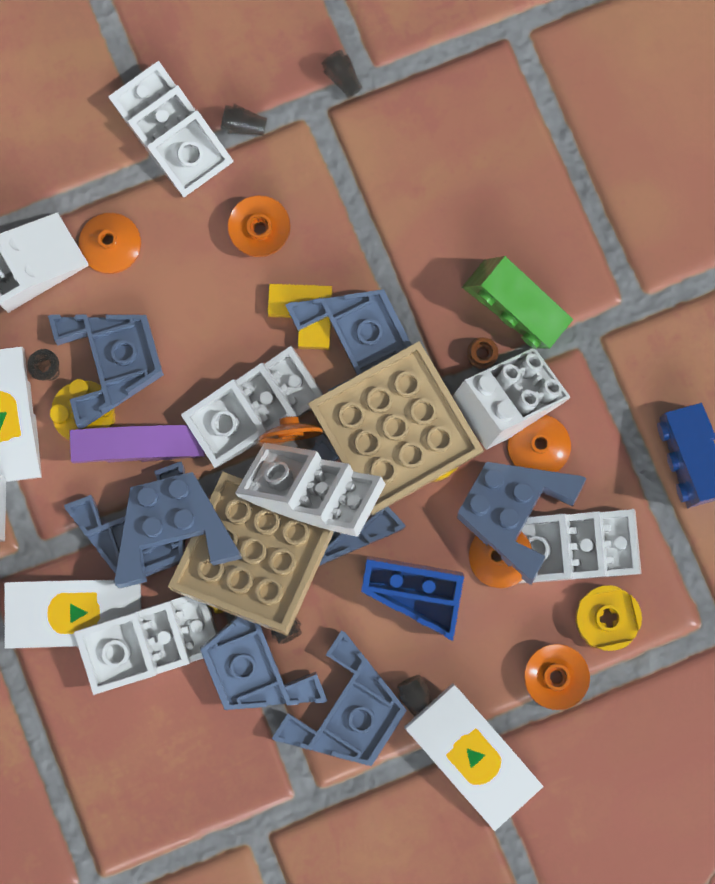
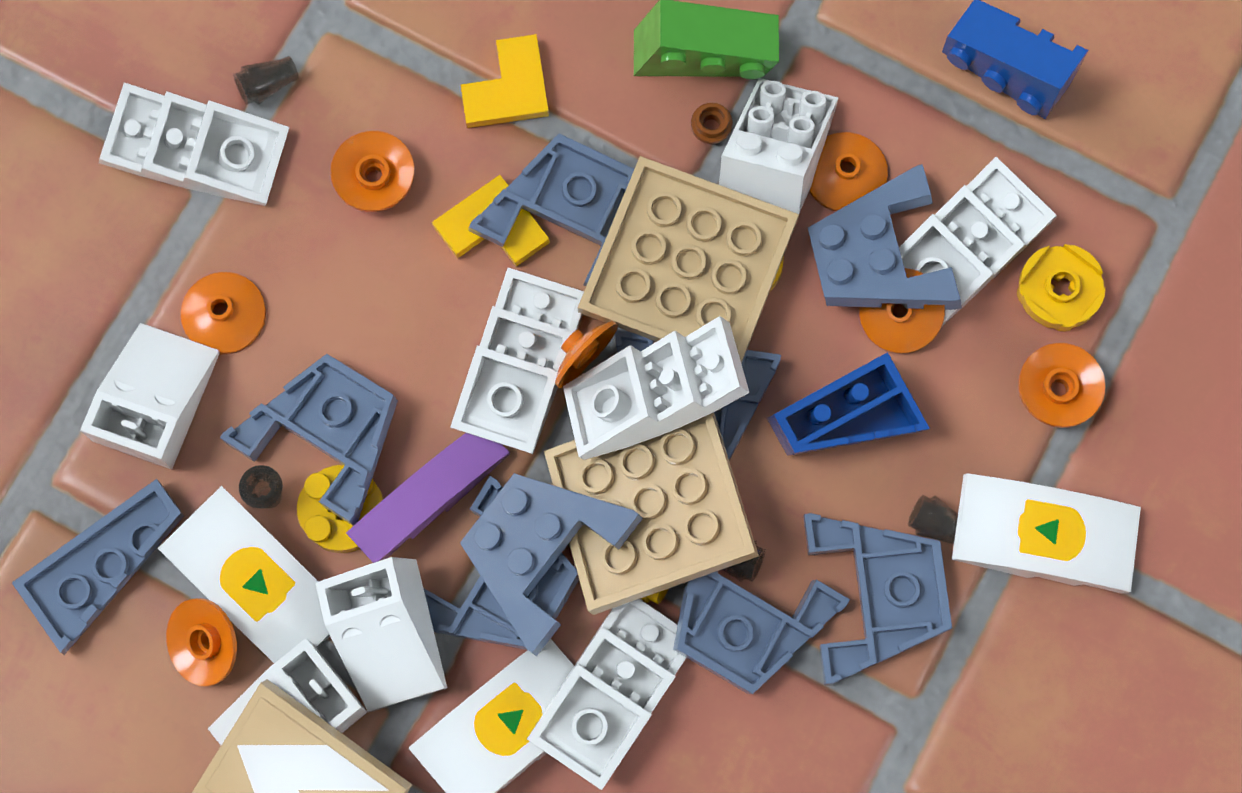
camera: 40 degrees left, 5 degrees down
none -> white slope [315,557,447,712]
none -> yellow tile [460,34,549,128]

